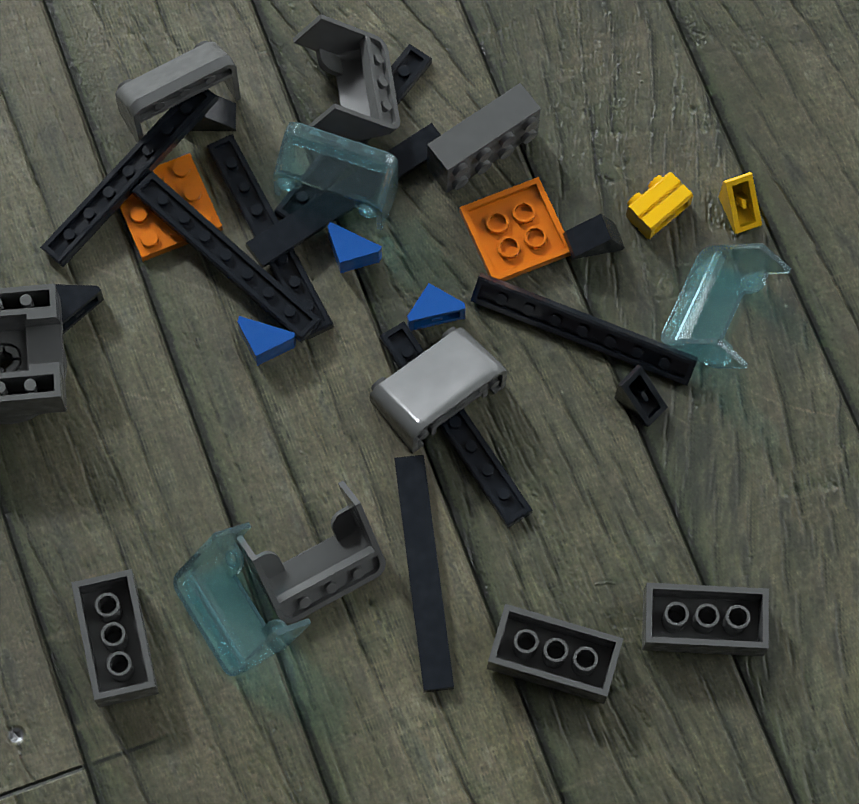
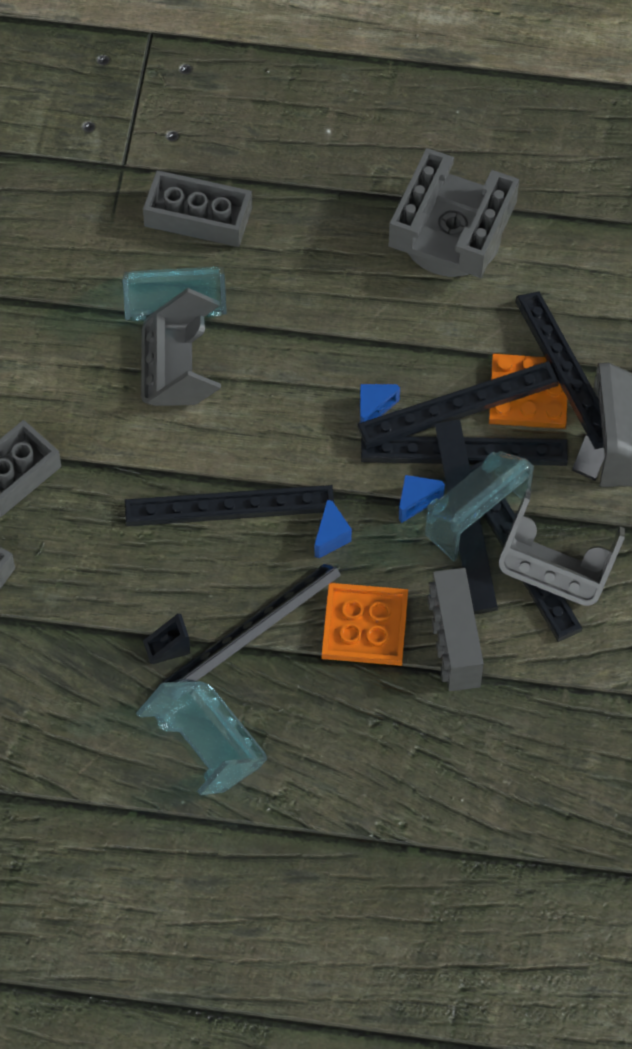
camera: 120 degrees right, 10 degrees down
black slope [56,284,104,334] -> none
windscreen [370,327,507,454] -> none
black tile [394,454,454,693] -> none
black slope [563,214,625,259] -> none
yellow brick [626,172,693,239] -> none
yellow slope [718,172,762,234] -> none

